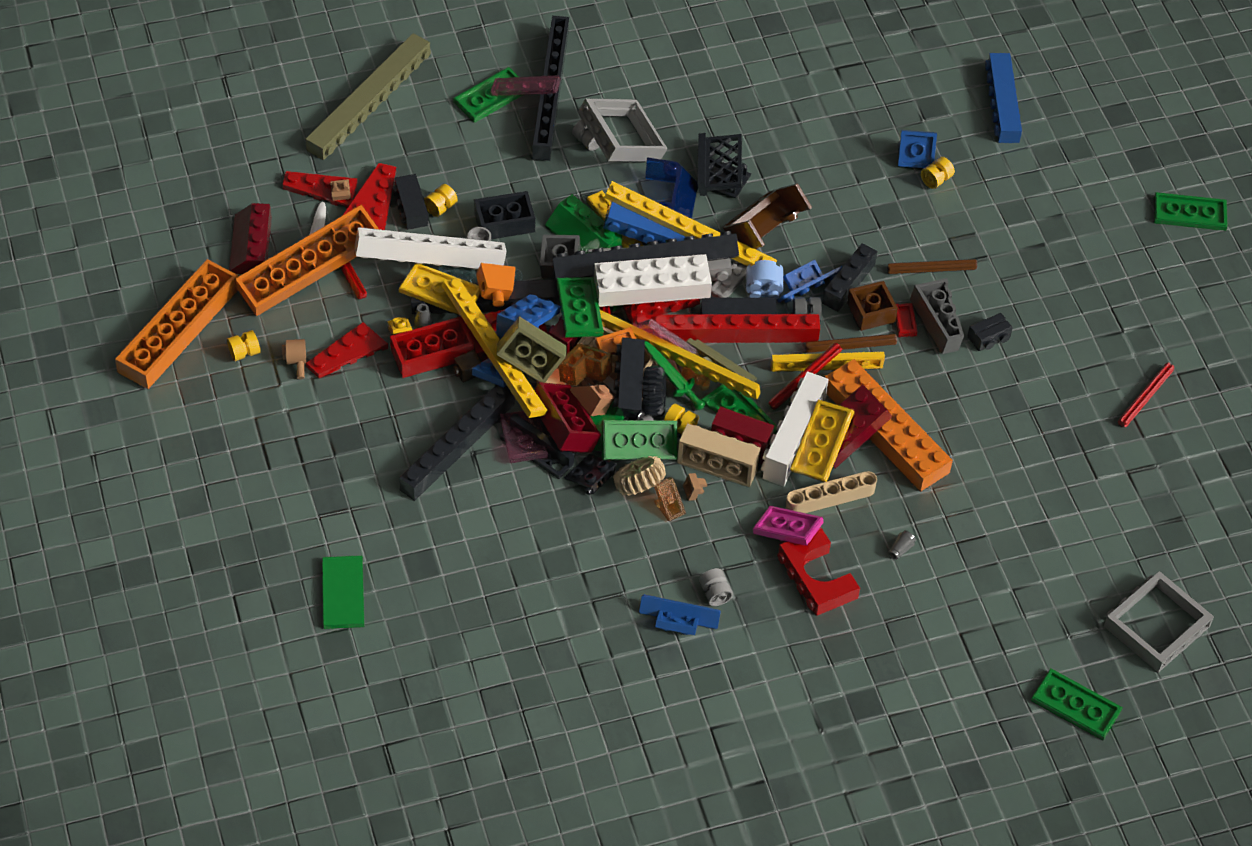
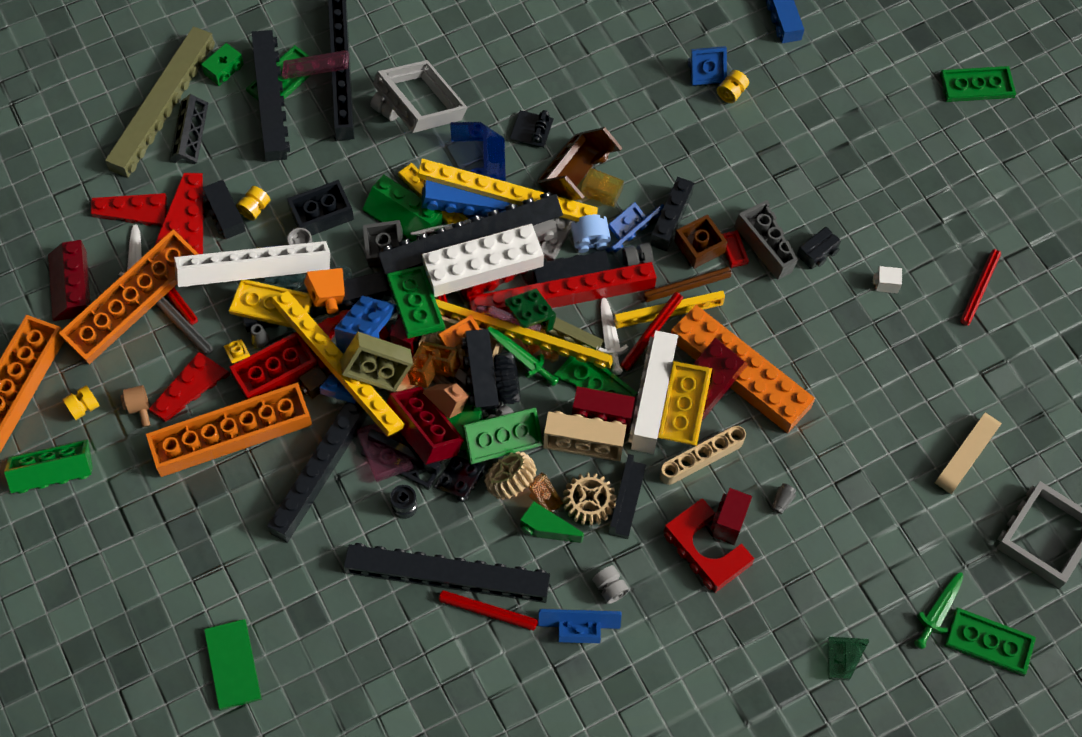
camera: 10 degrees left, 10 degrees up
medium nougat tile [331,179,351,201] -> none
yellow wheel [664,403,699,435] -> none
medium nougat tile [683,473,707,501] -> none
black fence [697,133,742,196] -> none
dark pink tile [753,506,824,546] -> none
reddish brown axle [887,259,978,274] -> none
none -> green slope [4,439,93,494]
none -> orange brick [146,382,312,477]
none -> dark grey axle [155,297,213,355]
none -> black fence [169,94,209,164]
none -> green brick [201,43,244,86]
none -> black brick [251,30,290,161]
none -> black brick [344,543,550,603]
none -> black wheel [390,485,418,519]
none -> red axle [439,590,538,630]
none -> dark green bracket [505,288,556,332]
none -> green slope [520,501,584,543]
none -> tan gear [563,473,616,526]
none -> clear yellow brick [581,168,624,207]
none -> white sword [598,298,629,375]
none -> black fence [609,454,646,539]
none -> dark red brick [711,488,752,545]
none -> clear green wing [828,637,869,681]
none -> white brick [873,266,902,293]
none -> green sword [914,572,963,649]
none -> tan beam [935,412,1002,494]

